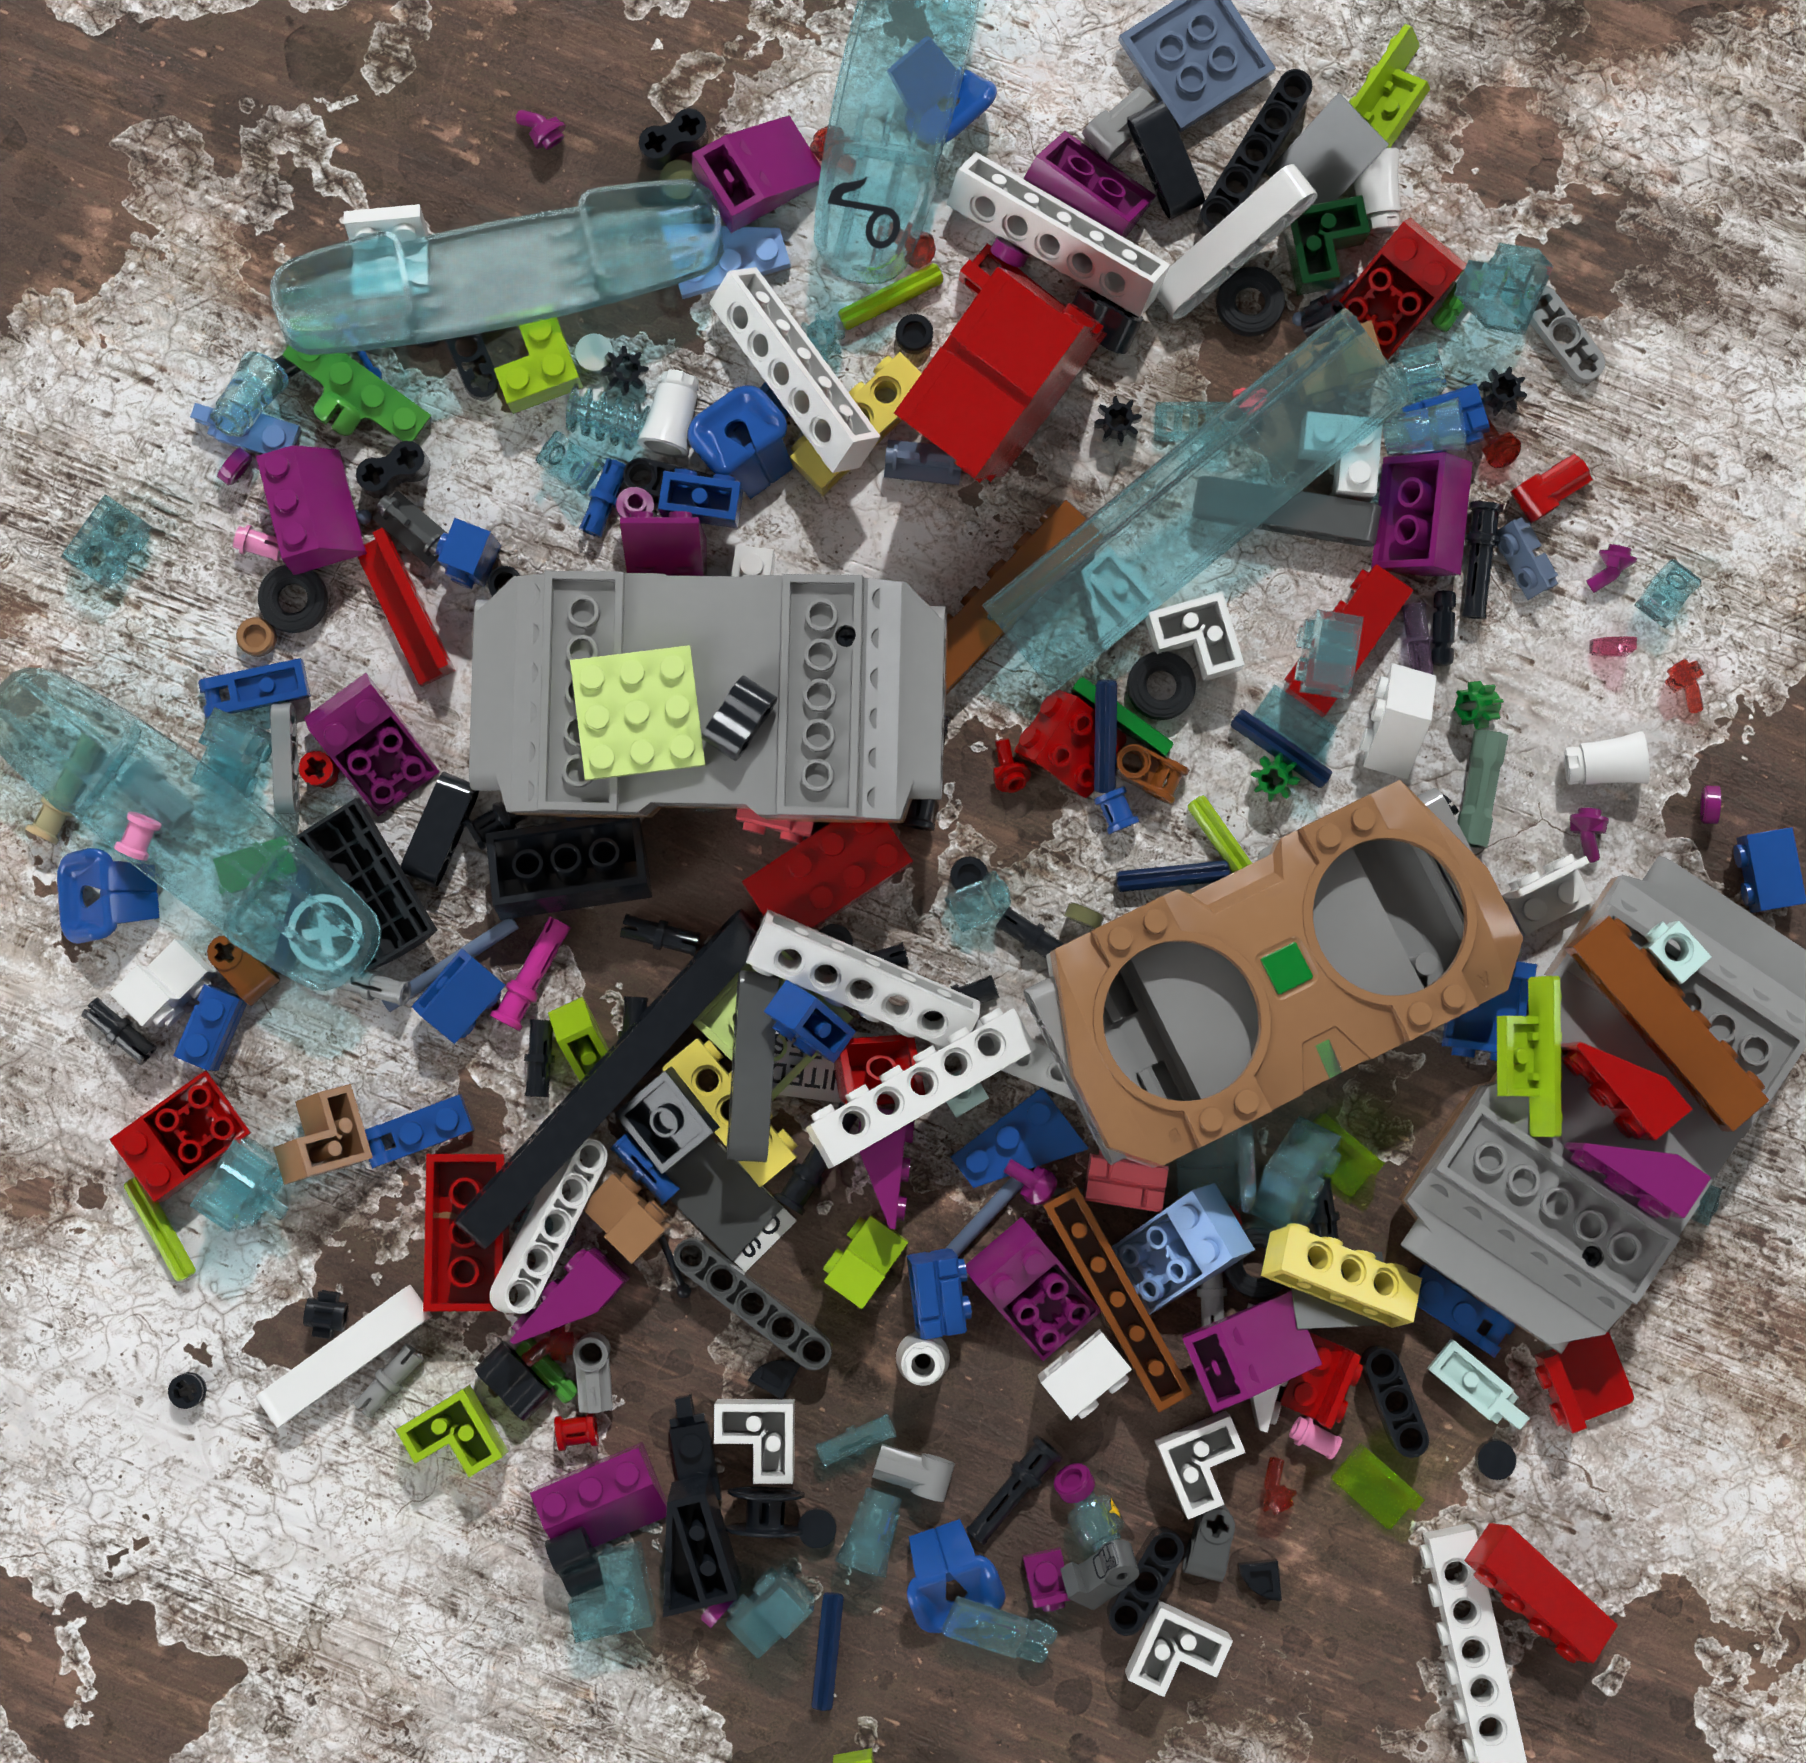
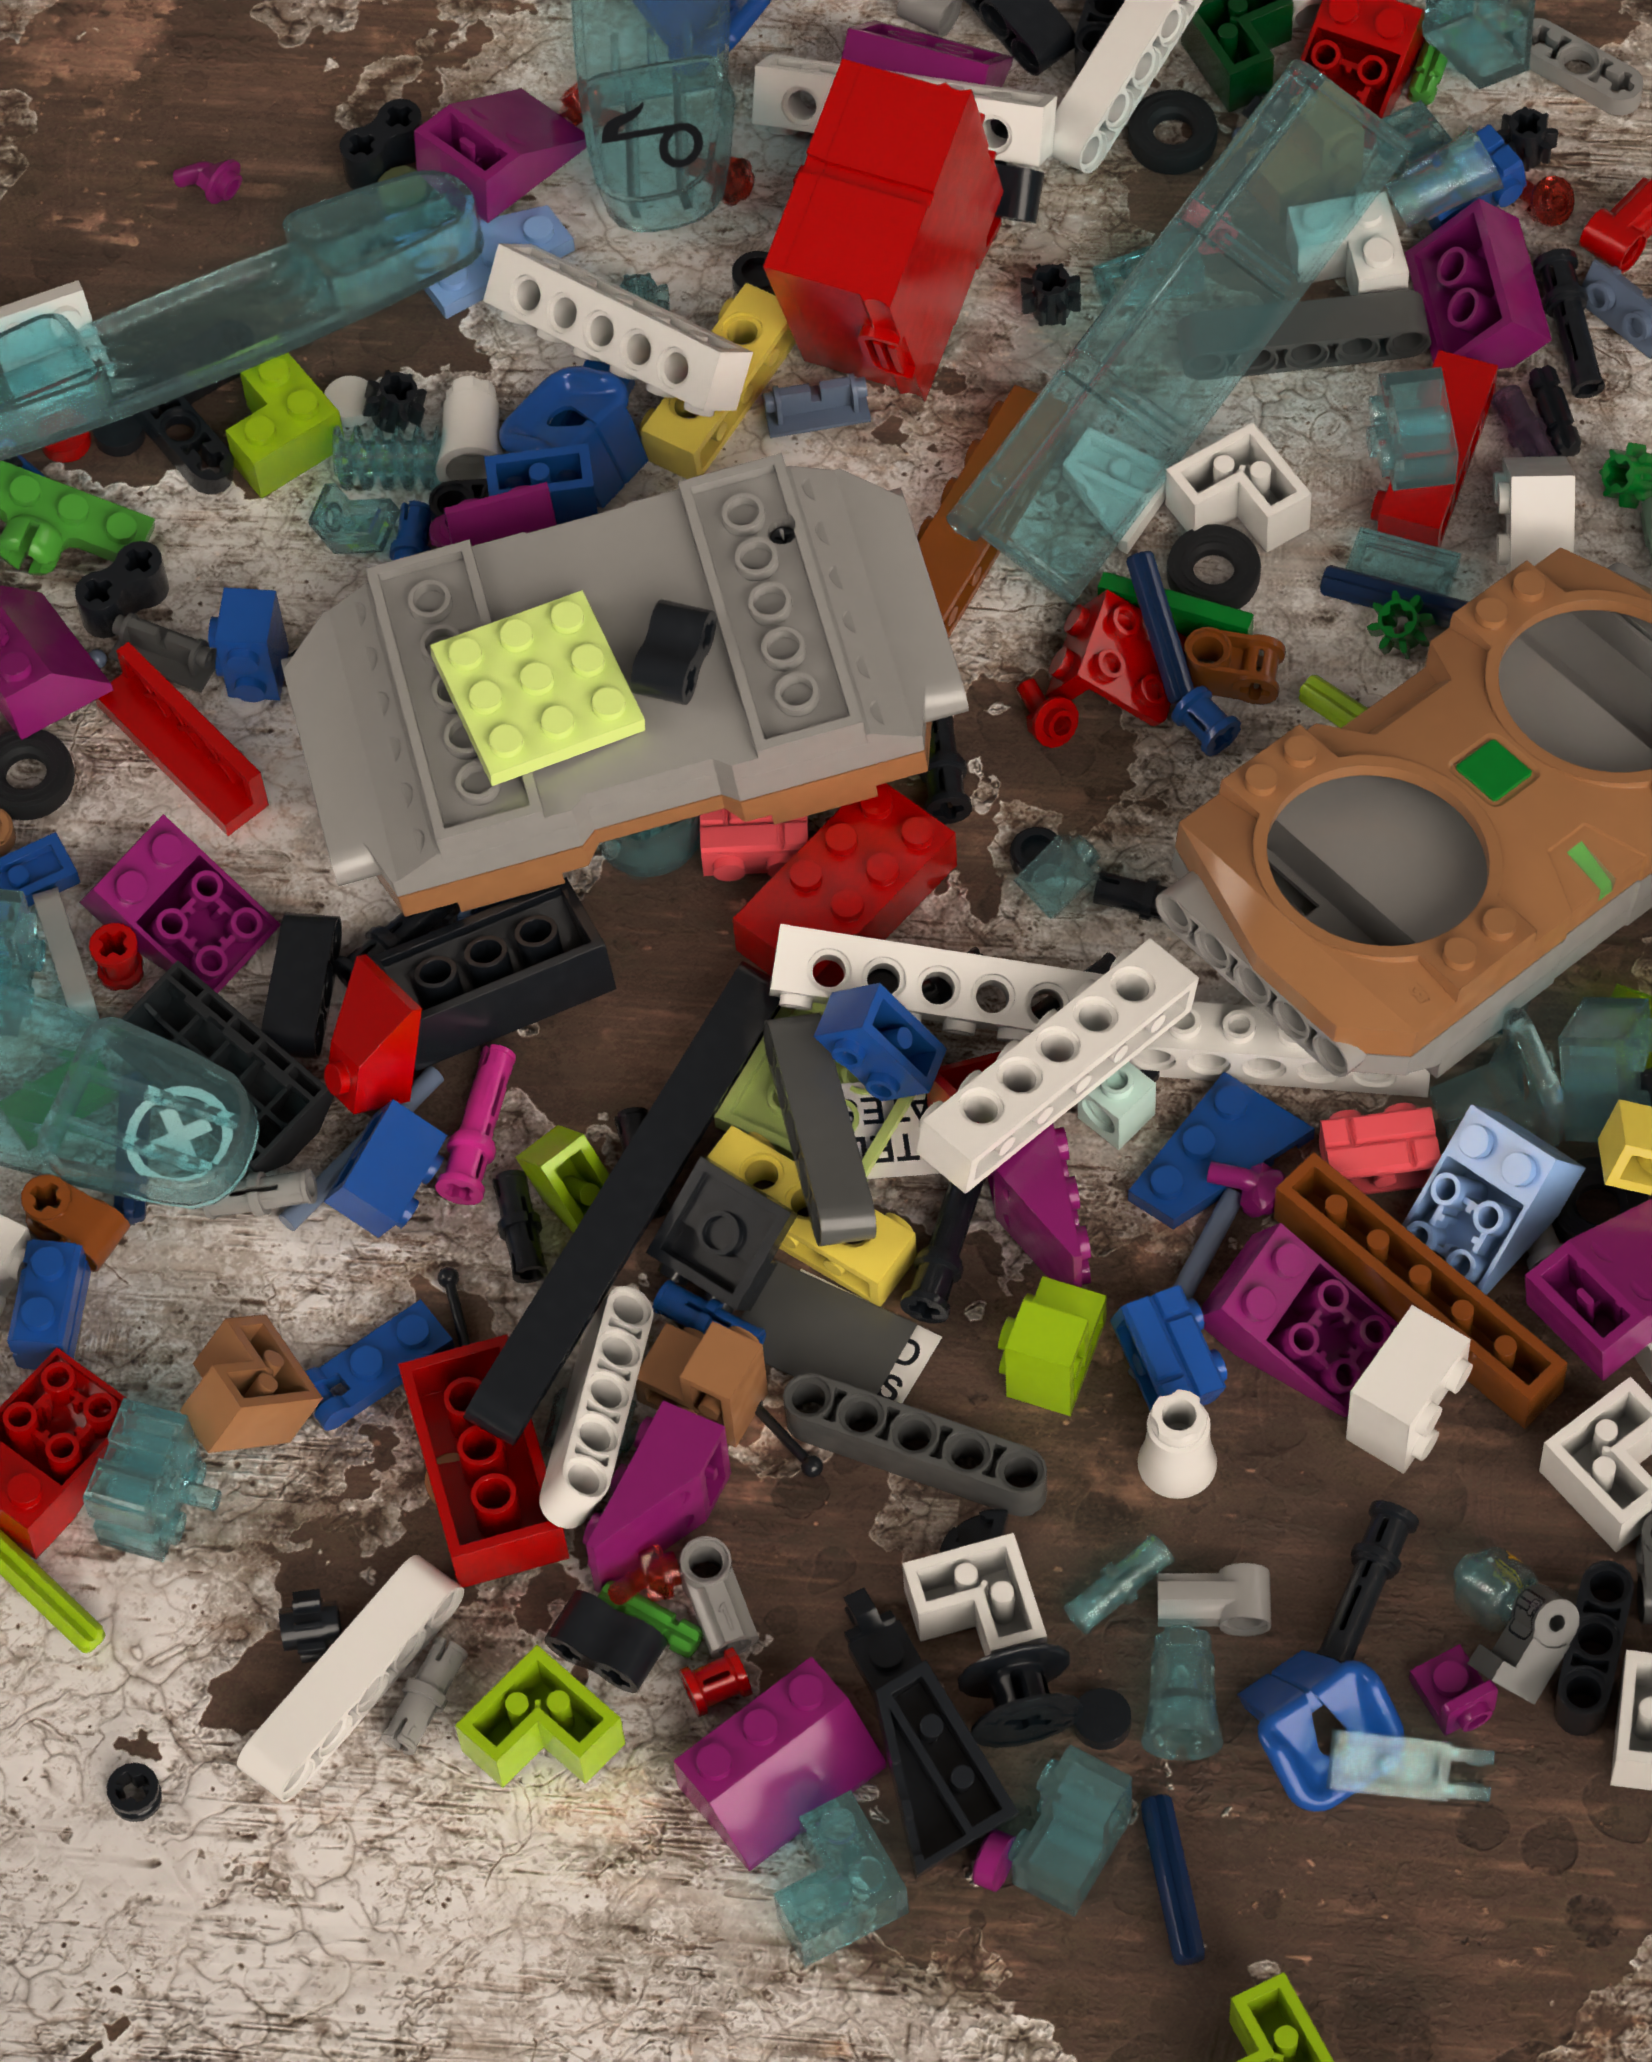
camera: 15 degrees left, 25 degrees down
black axle [545,1526,609,1597] -> none
black pin [620,913,701,956] -> none
lime axle [838,263,944,330] -> none
magenta tile [1054,1463,1095,1503] -> none
none -> red slope [324,954,422,1115]
none -> black hinge [437,1267,471,1347]

